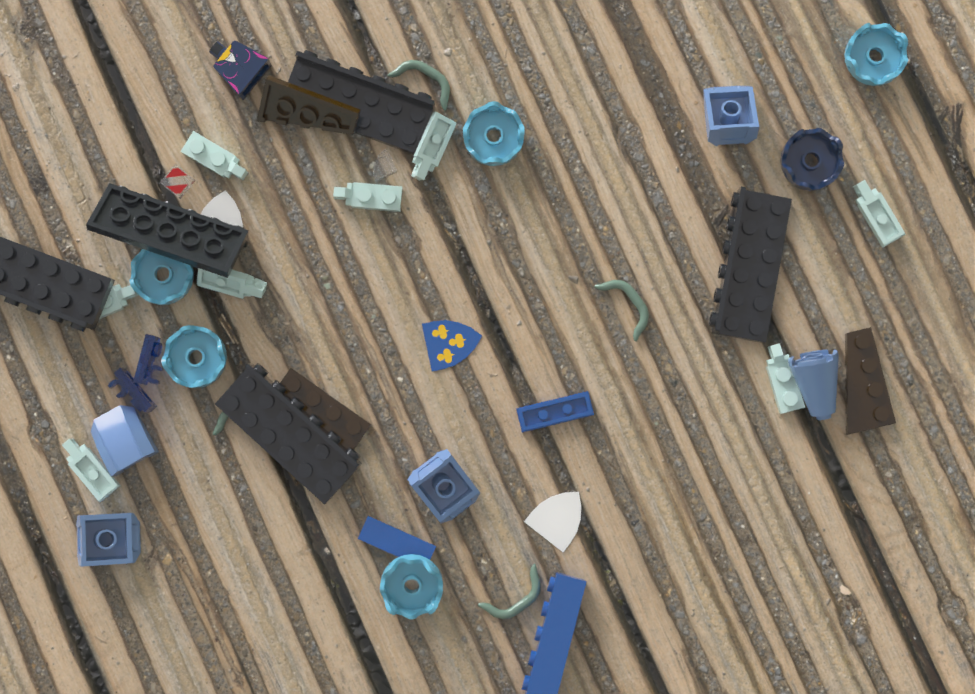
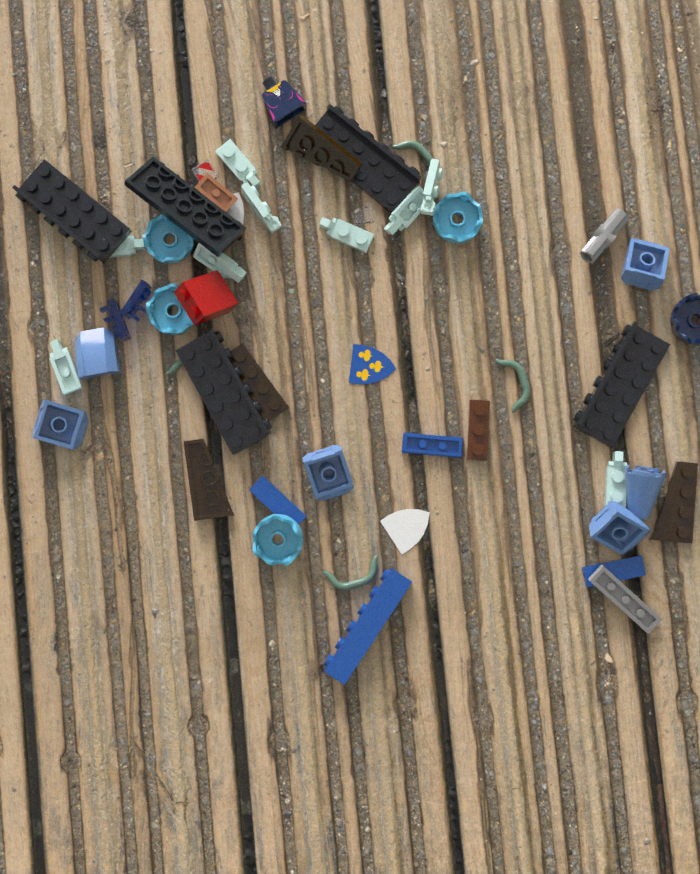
camera: 20 degrees right, 0 degrees up
none -> red brick [174,270,238,326]
none -> dark brown wing [183,439,234,521]
none -> nougat plate [194,173,238,212]
none -> light aqua hinge [241,182,281,234]
none -> light aqua hinge [420,159,443,216]
none -> reddish brown plate [466,400,490,461]
none -> light grey piece [579,208,629,264]
none -> blue tile [581,555,646,587]
none -> light grey plate [588,564,662,634]
none -> medium blue slope [589,501,650,555]

